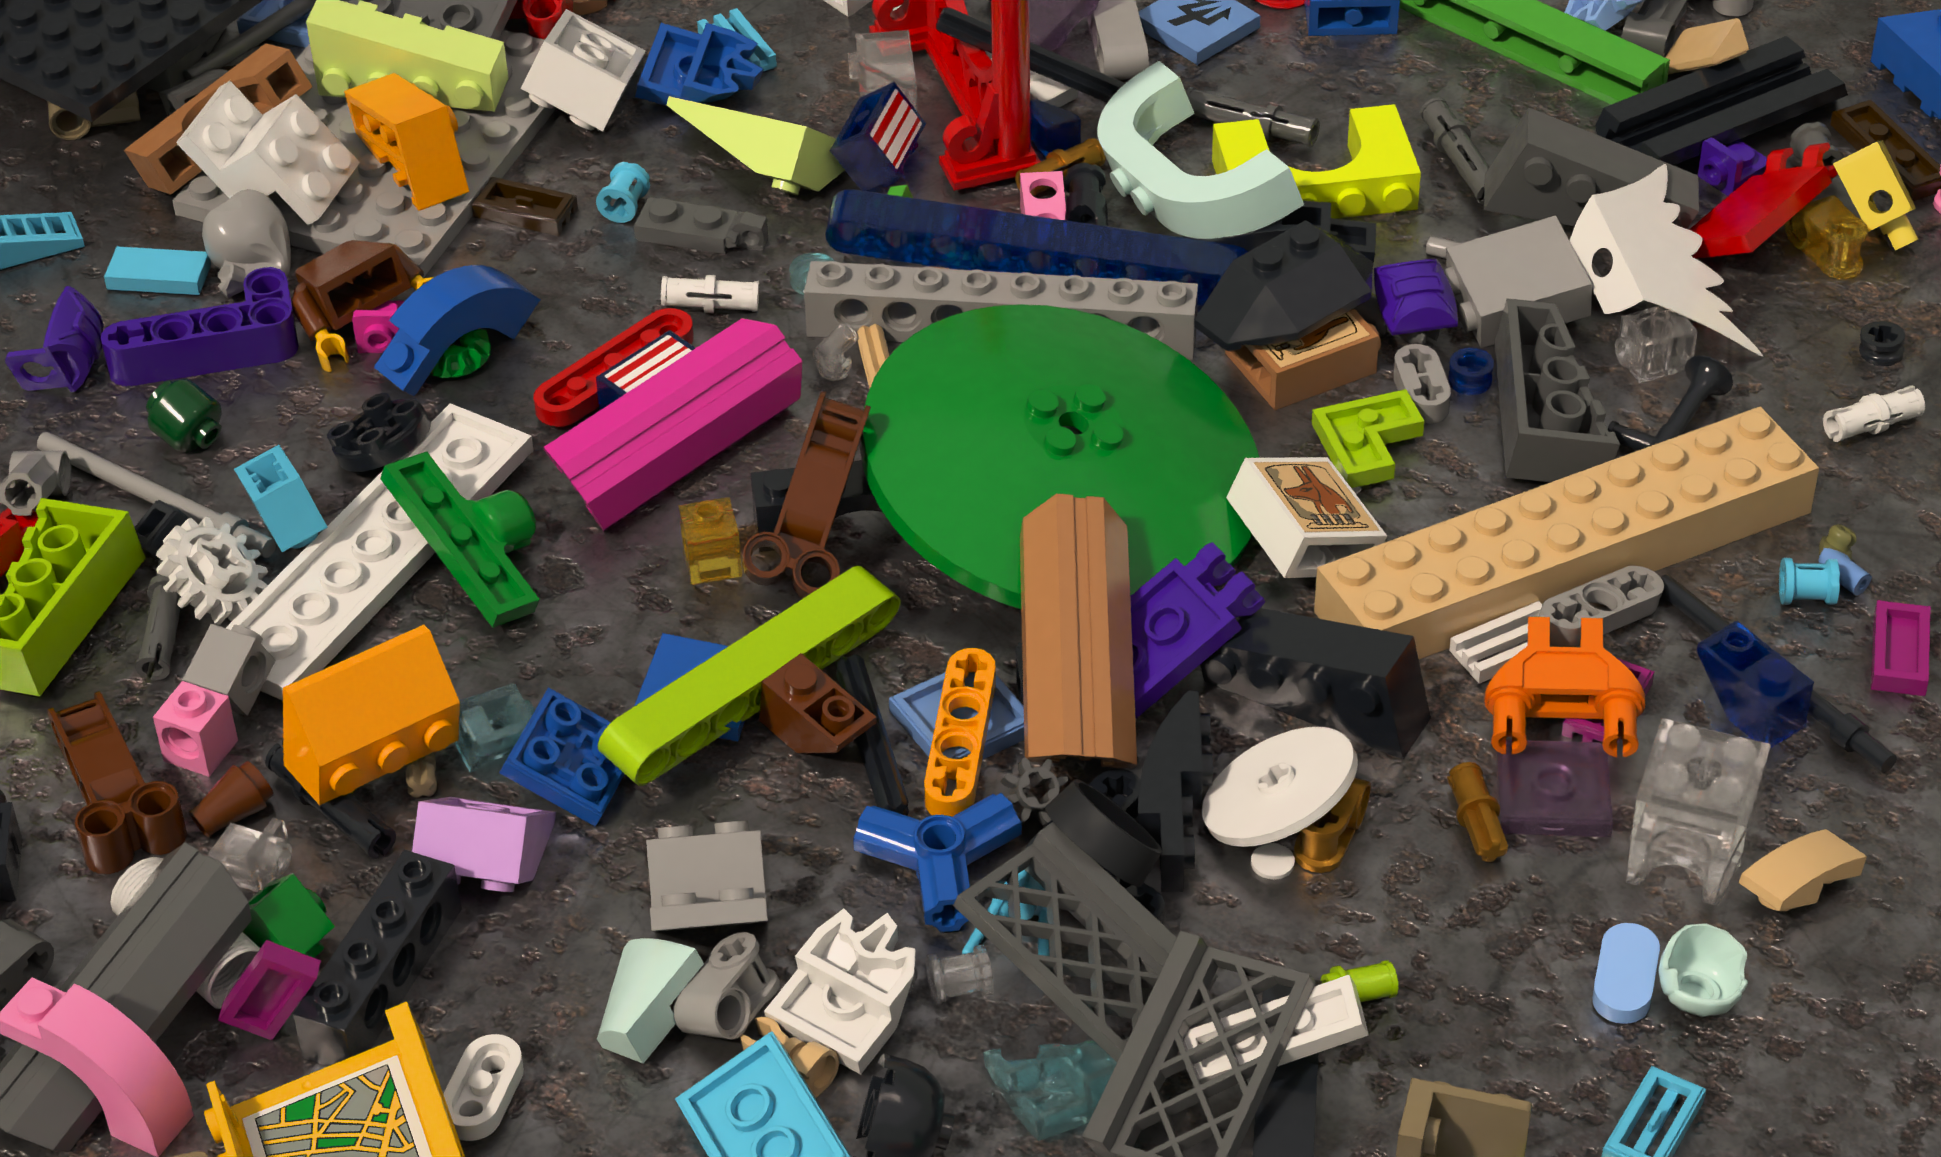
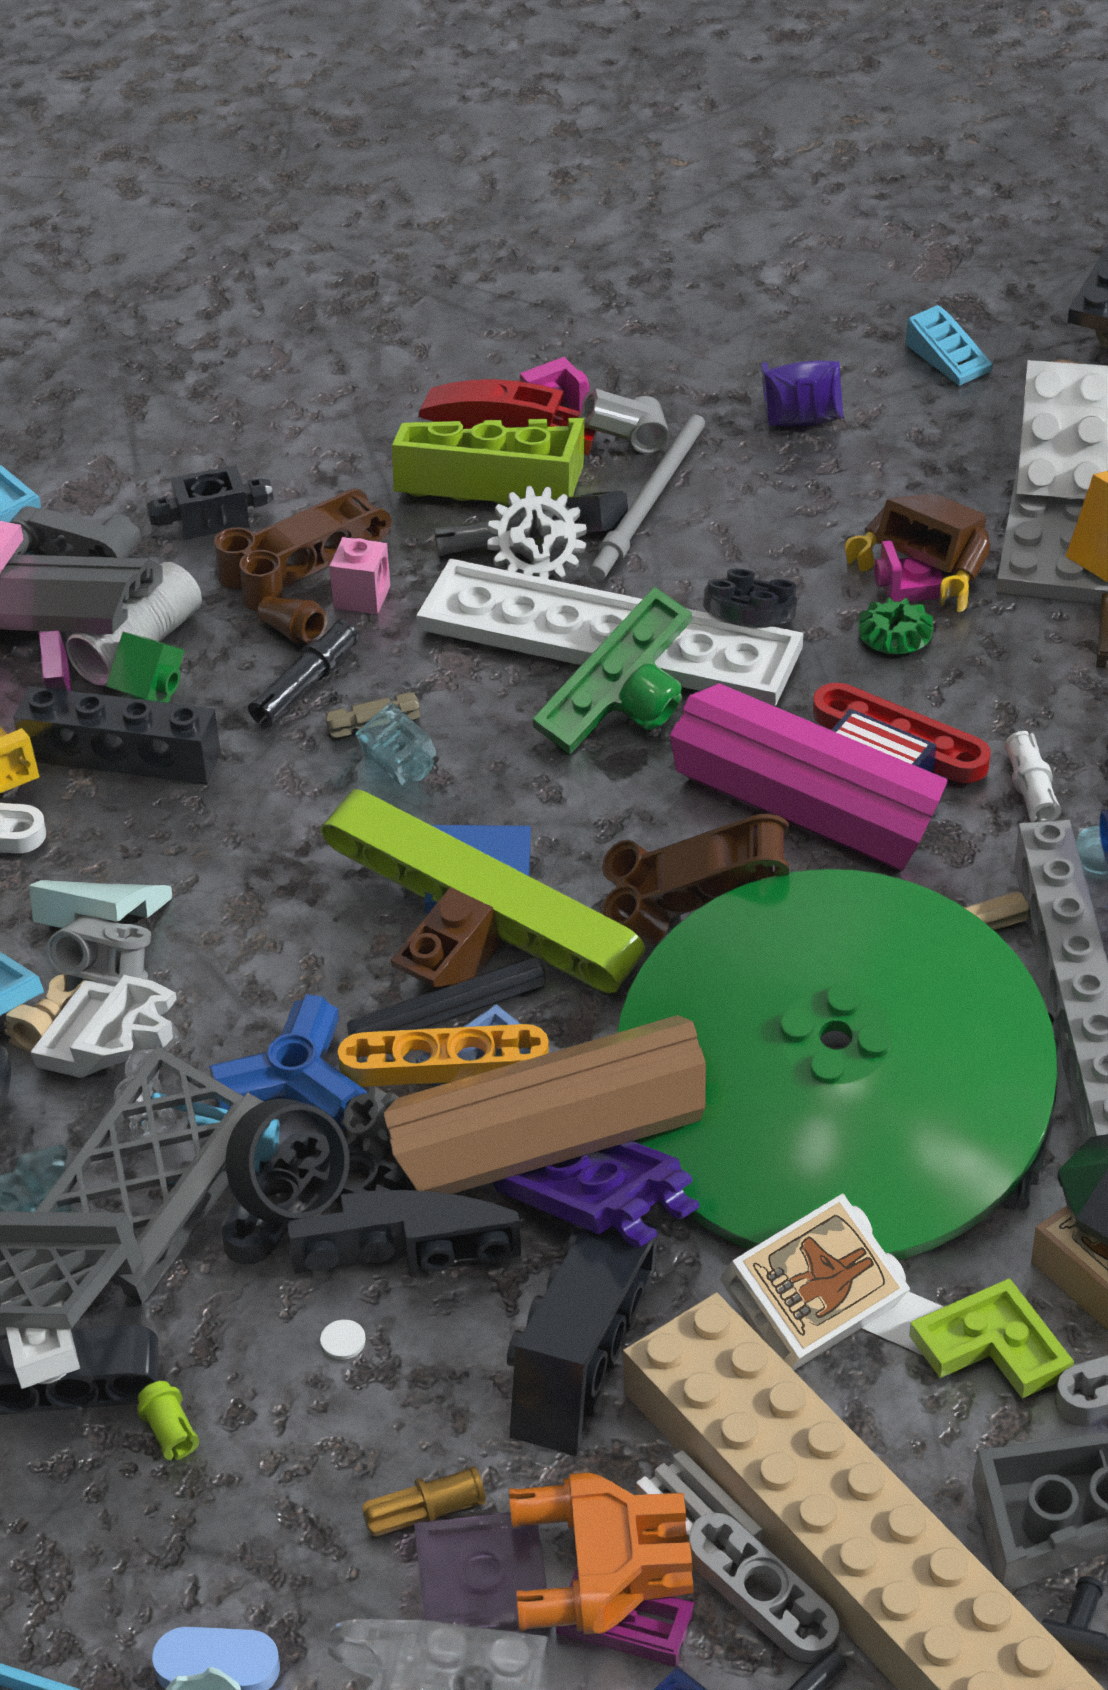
camera: 80 degrees right, 0 degrees up
dark purple beam [101,267,299,386] -> none
medium azure tile [104,246,211,295] -> none
dark green head [146,379,222,453] -> none
light grey brick [182,624,276,716] -> none
light grey piece [202,189,291,298] -> none
clear bracket [207,818,293,892] -> none
medium azure brick [234,445,328,552] -> none
light orange slope [283,625,460,806] -> none
blue arch [374,265,541,397] -> none
lavender slope [412,797,556,892] -> none
blue tile [499,687,624,827] -> none
light grey bracket [646,821,768,932] -> none
clear yellow brick [678,497,742,585] -> none
clear arm [813,324,857,381] -> none
white piece [1202,727,1358,847] -> none
pearl gold piece [1293,778,1371,873] -> none

